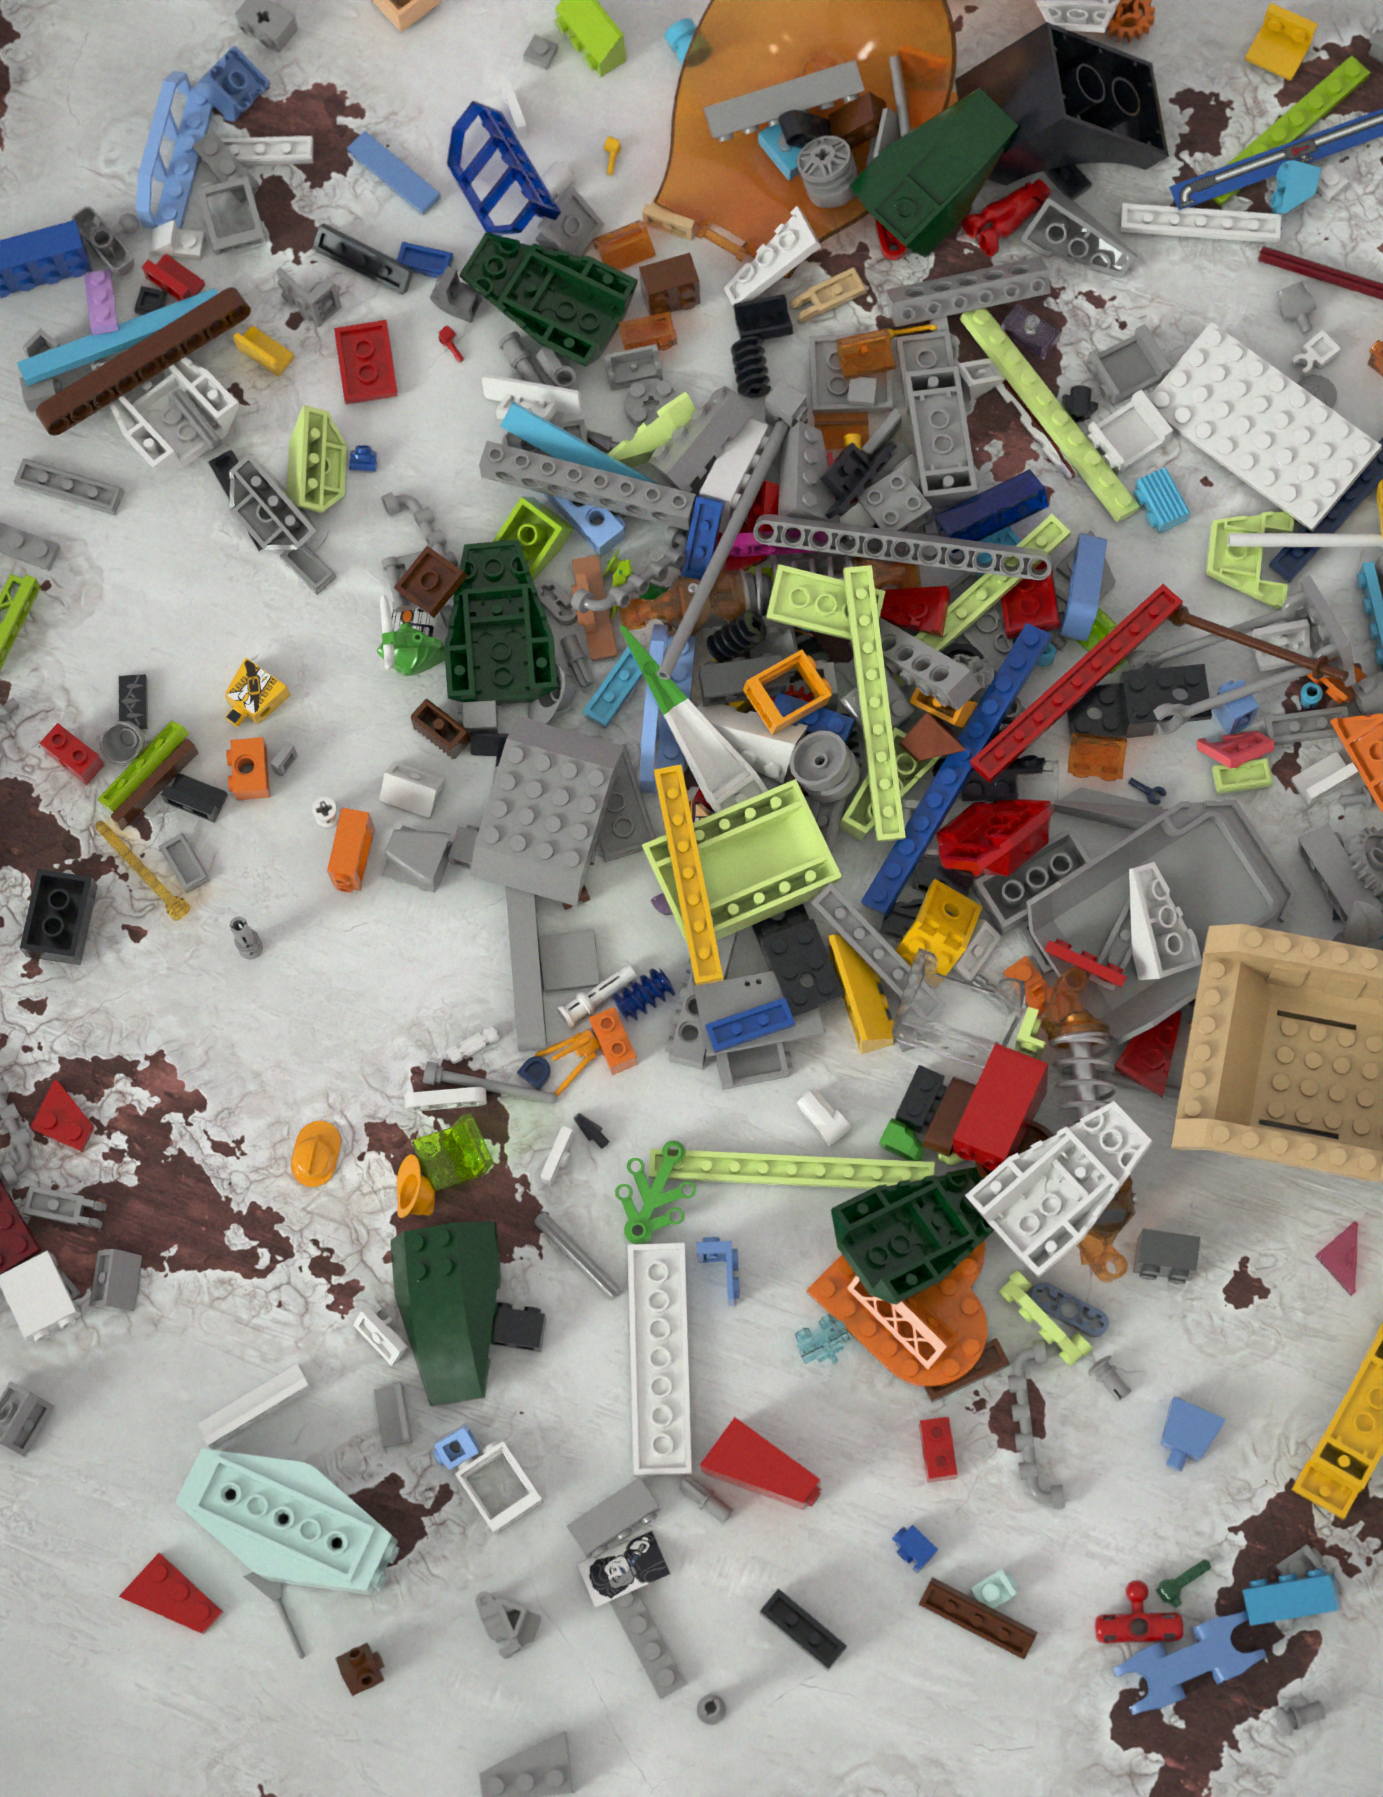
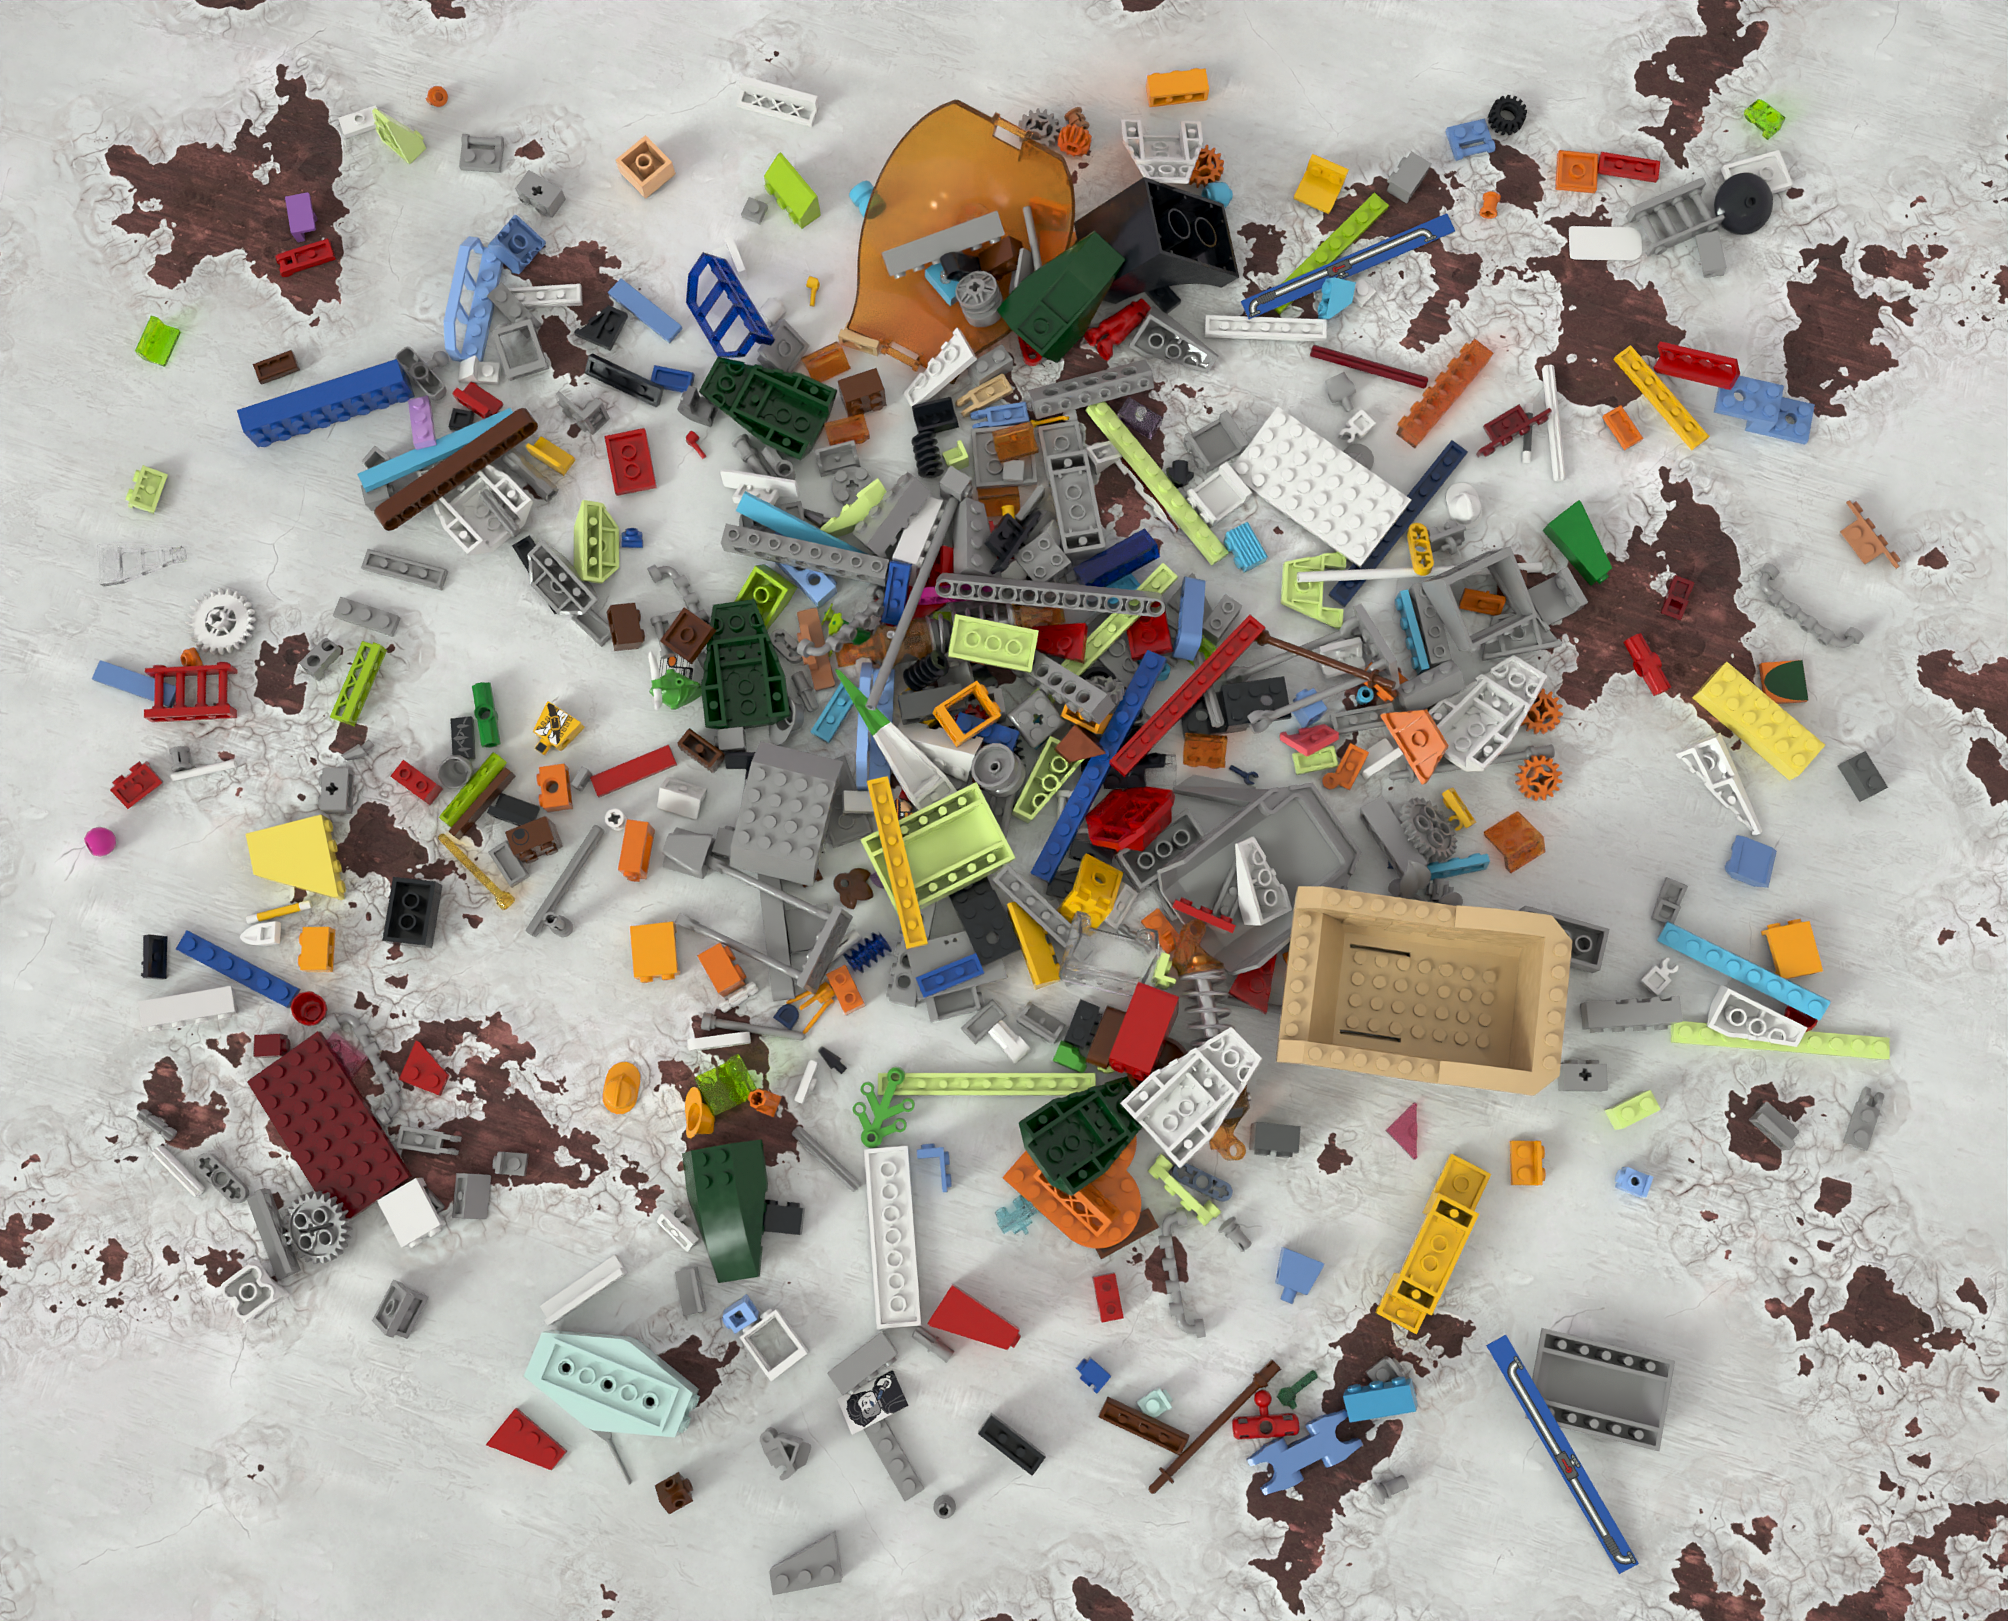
camera: 10 degrees left, 5 degrees up
yellowish green plate [843,565,906,842] -> none
none -> green piece [472,682,501,748]
none -> light grey bracket [493,1151,529,1176]
none -> light grey axle [501,448,559,502]
none -> reddish brown brick [505,816,563,863]
none -> light grey axle [526,825,605,937]
none -> black wing [574,305,628,351]
none -> red tile [590,745,677,797]
none -> reddish brown brick [606,603,645,651]
none -> light orange panel [630,921,680,983]
none -> light grey piece [675,855,853,994]
none -> orange brick [697,943,747,997]
none -> orange piece [748,1088,782,1117]
none -> reddish brown plate [833,868,873,909]
none -> white tile [842,790,874,814]
none -> yellowish green panel [942,440,969,470]
none -> light grey tile [961,999,1007,1045]
none -> light grey brick [968,344,1013,387]
none -> medium blue hinge [970,402,1029,429]
none -> light grey hinge [1016,1002,1065,1045]
none -> reddish brown bar [1148,1359,1282,1494]
none -> light grey axle [1193,651,1224,728]
none -> medium azure head [1201,182,1233,208]
none -> light grey brick [1202,594,1242,645]
none -> orange hinge [1322,743,1369,791]

